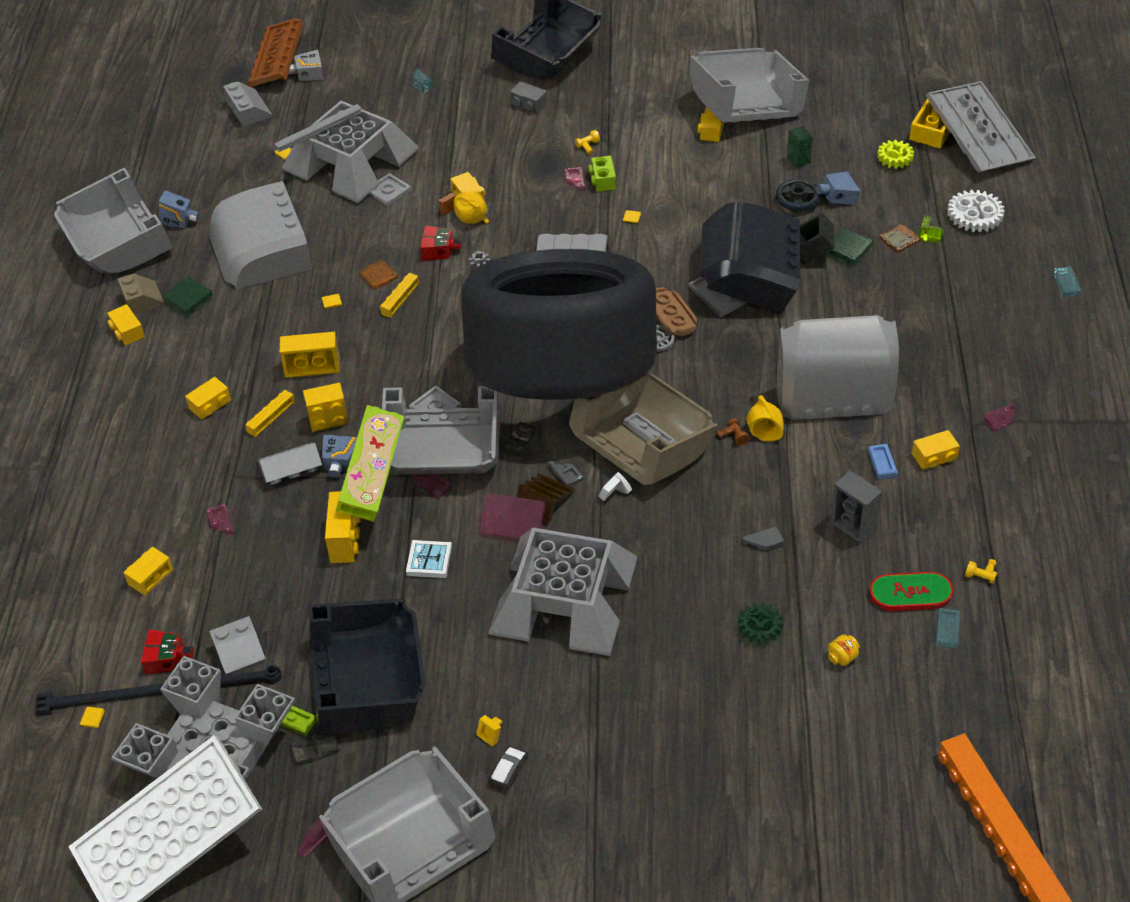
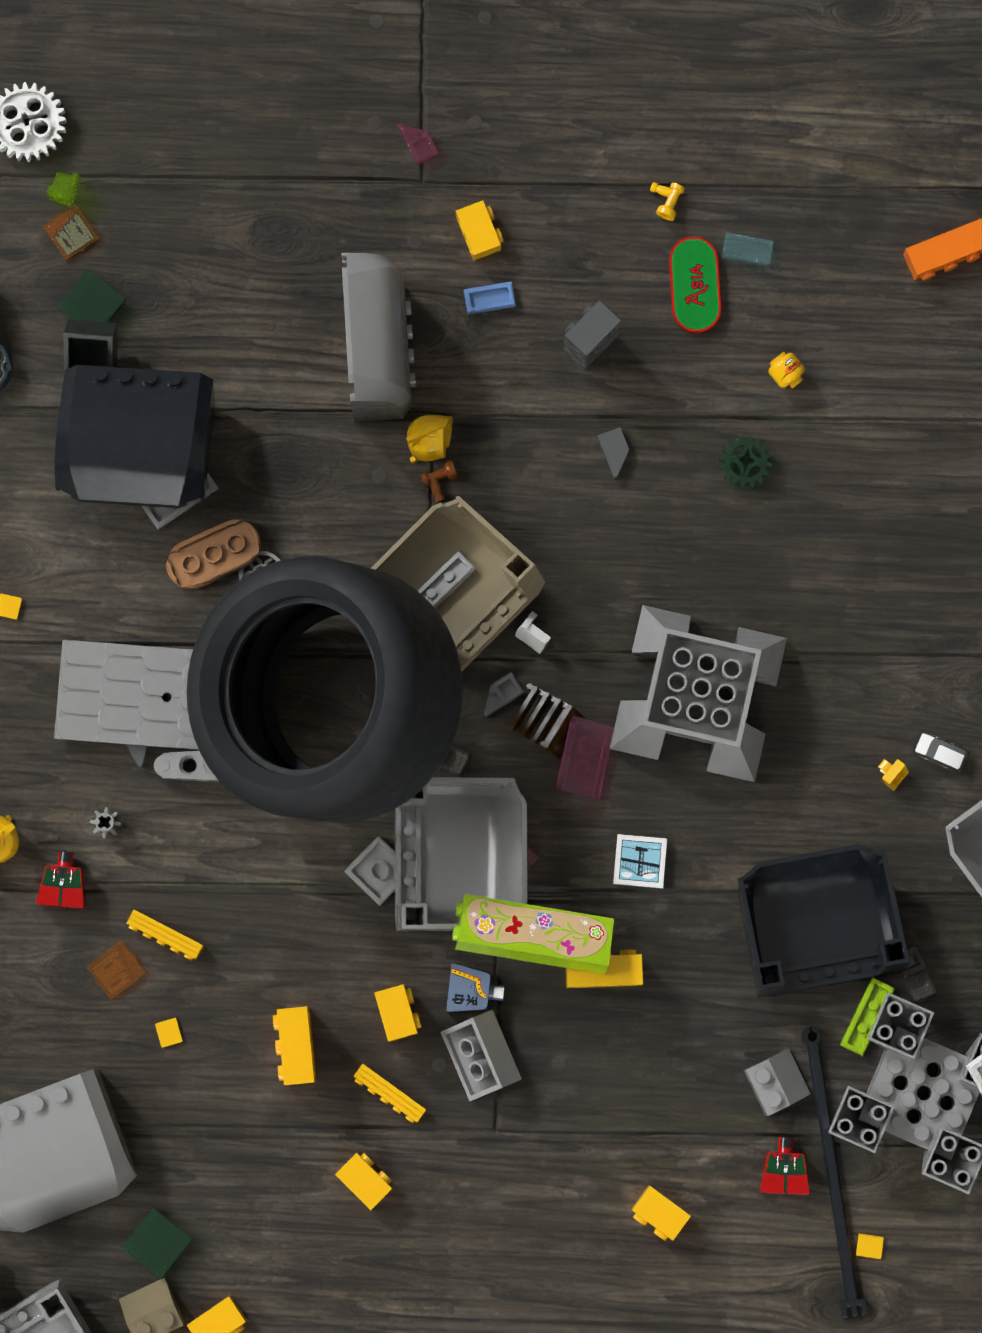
camera: 95 degrees left, 35 degrees up
clear pink tile [206,504,234,535] -> none
clear light blue tile [1053,266,1082,297] -> none

